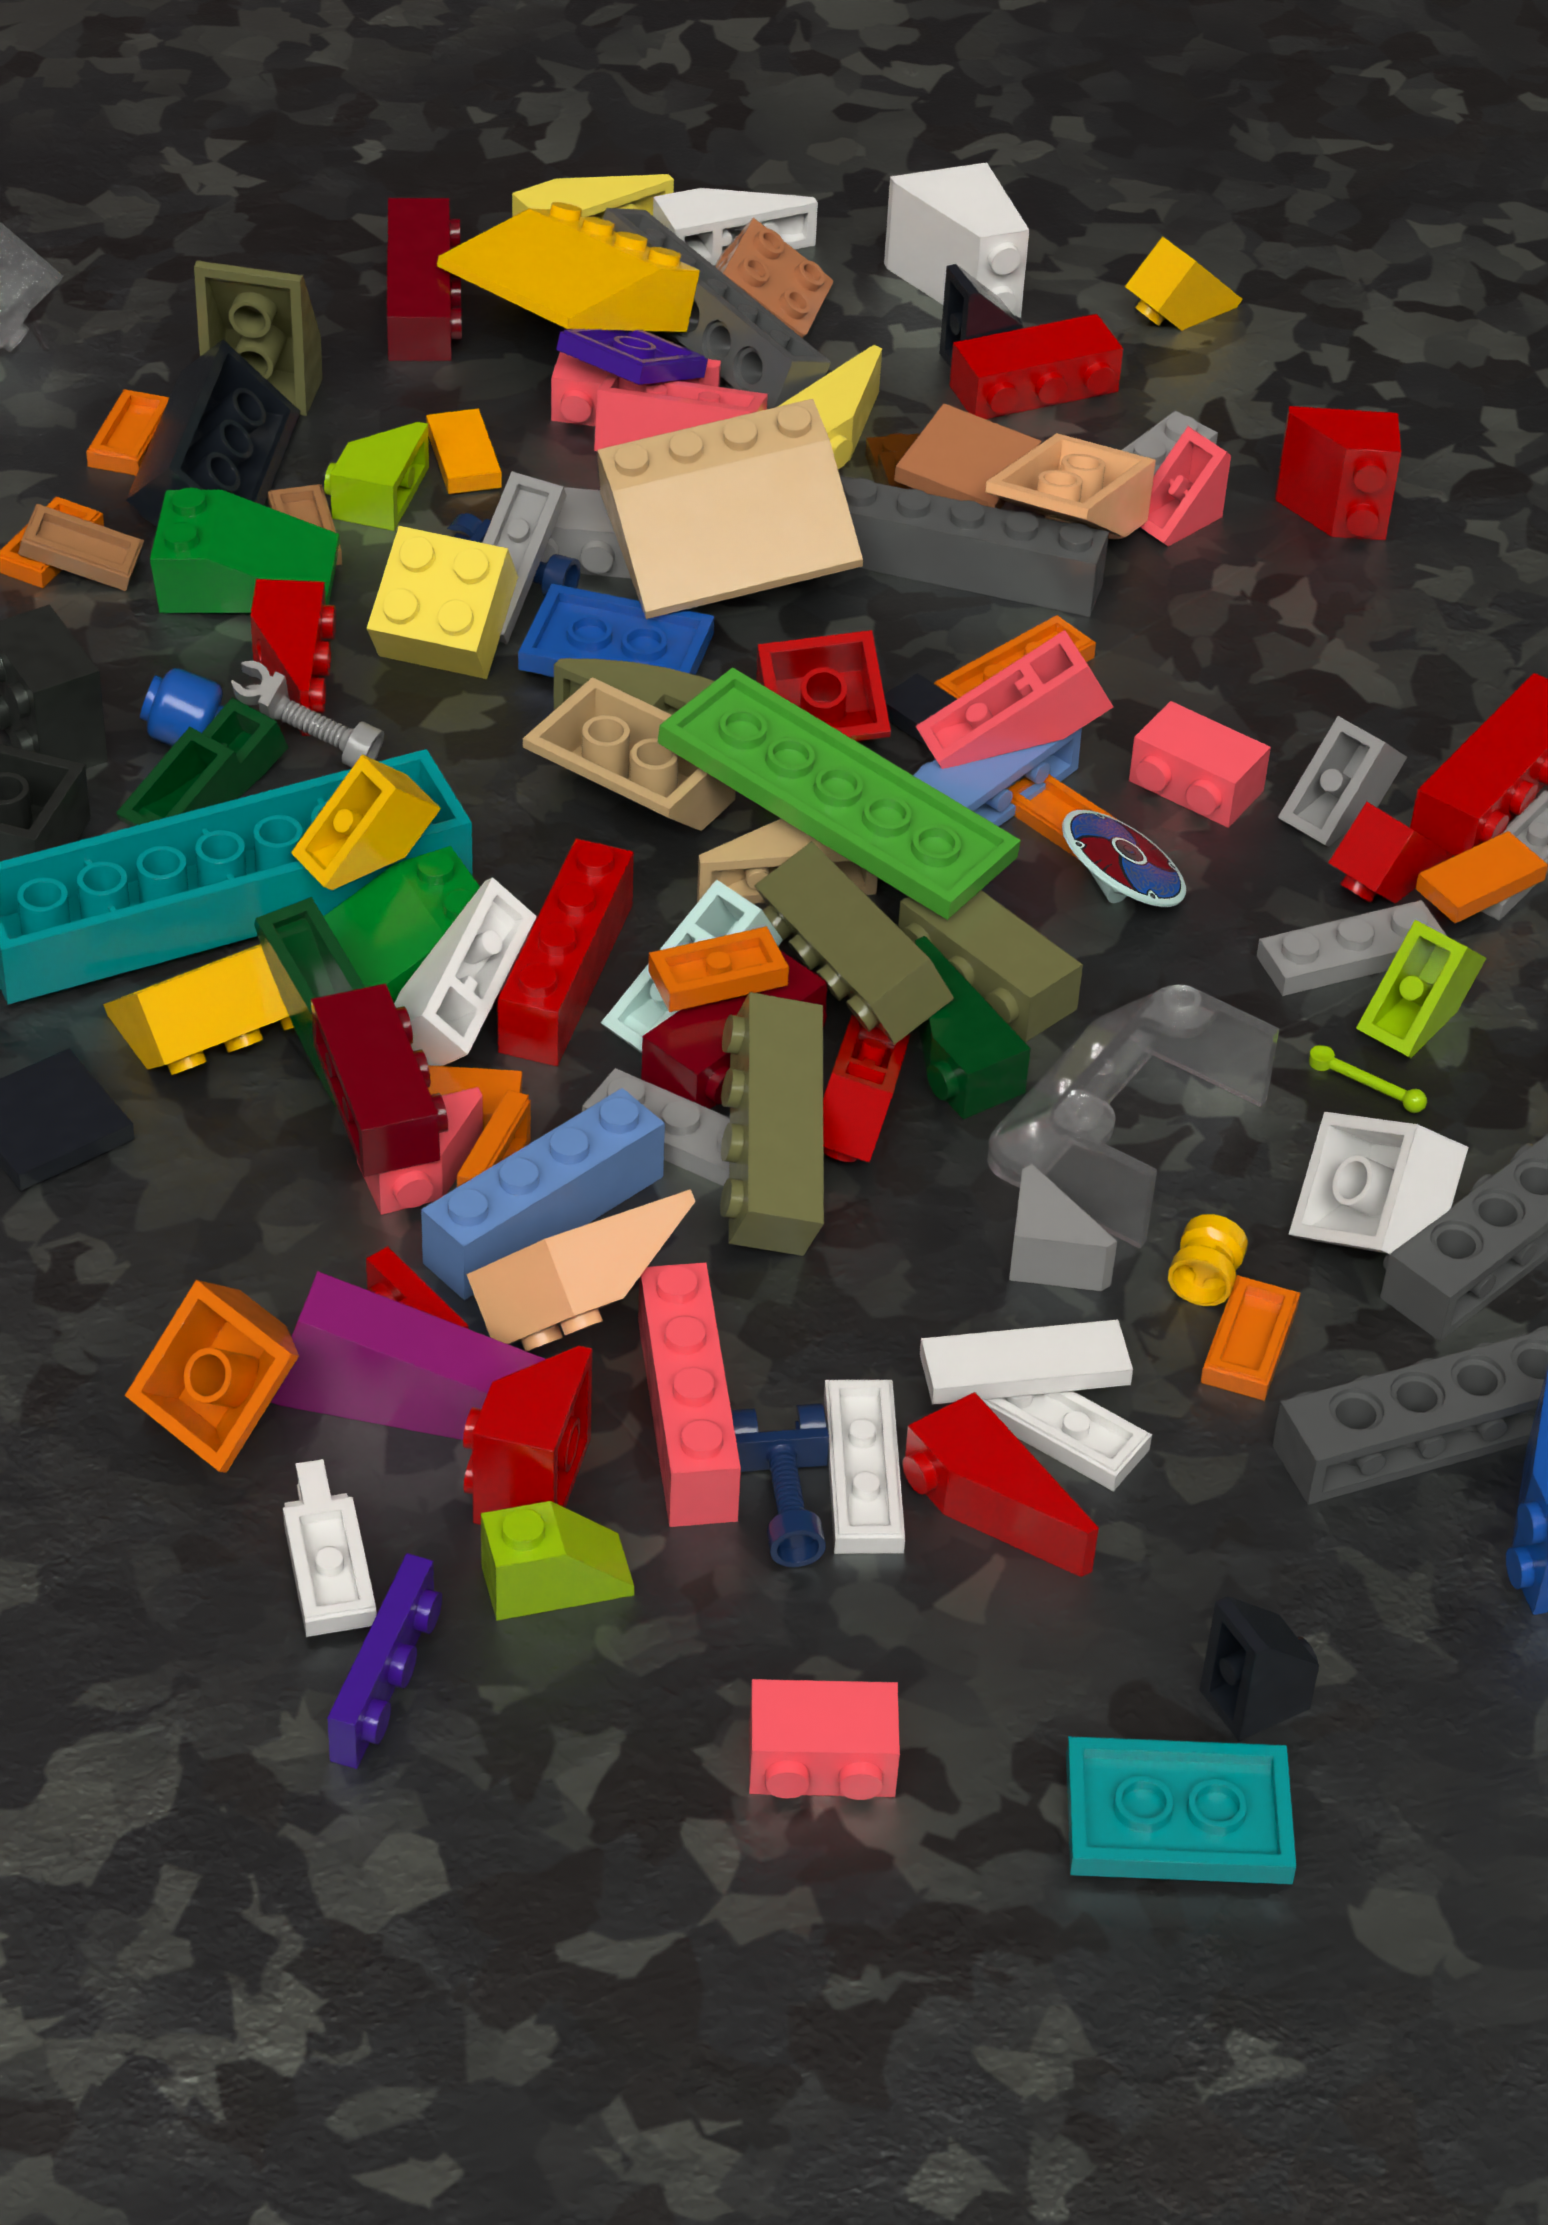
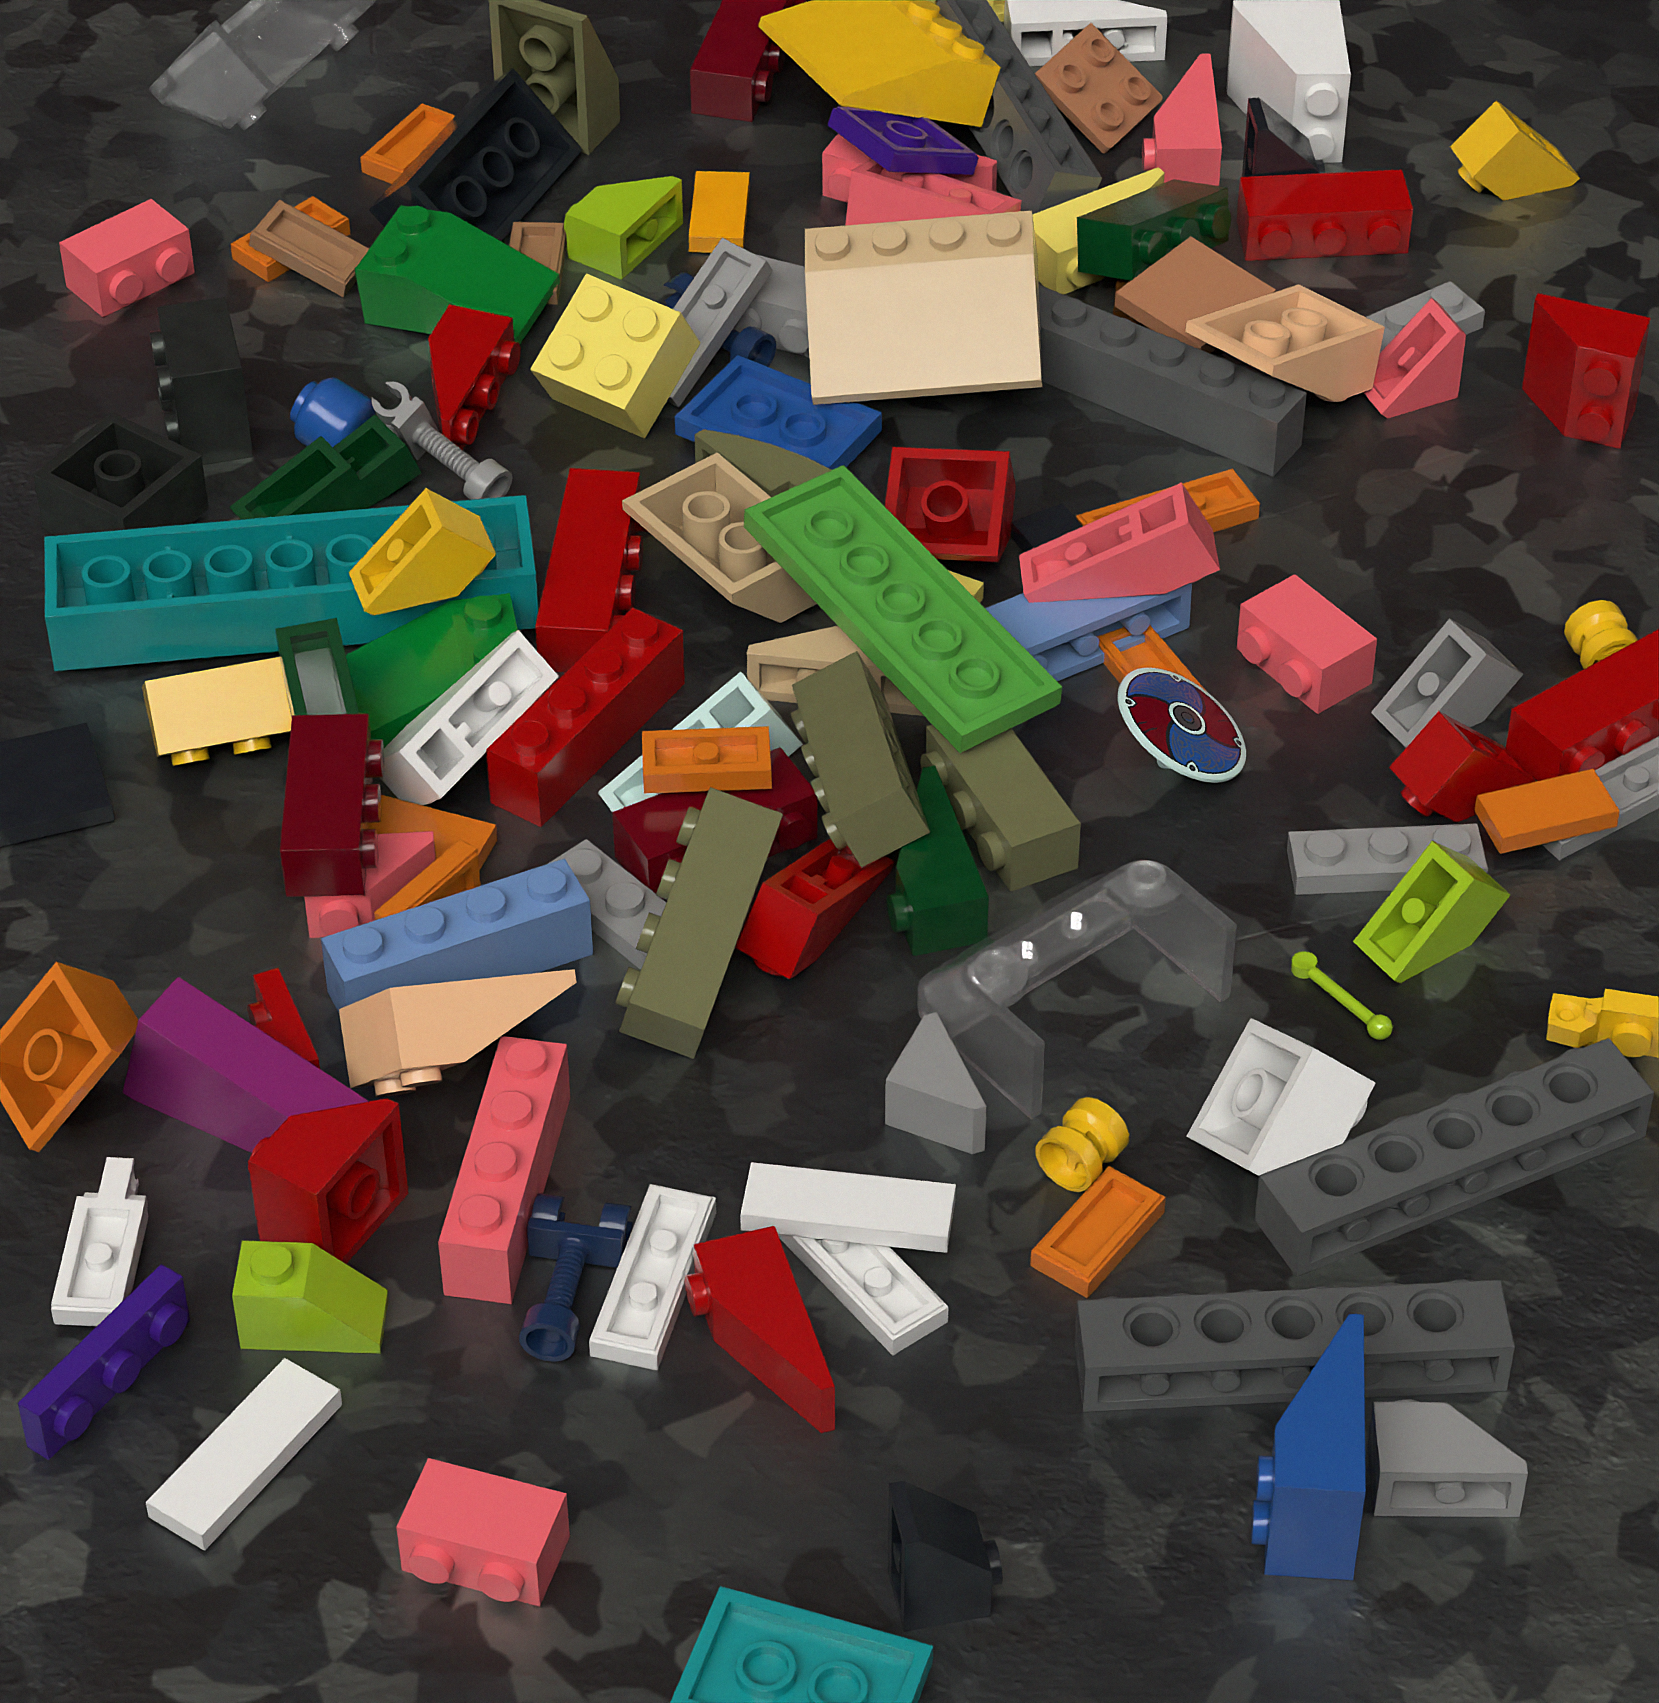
camera: 20 degrees right, 0 degrees up
none -> white tile [146,1358,342,1551]
none -> red brick [535,468,648,673]
none -> dark green brick [1077,179,1231,281]
none -> coral slope [1142,54,1222,186]
none -> yellow wheel [1564,600,1638,669]

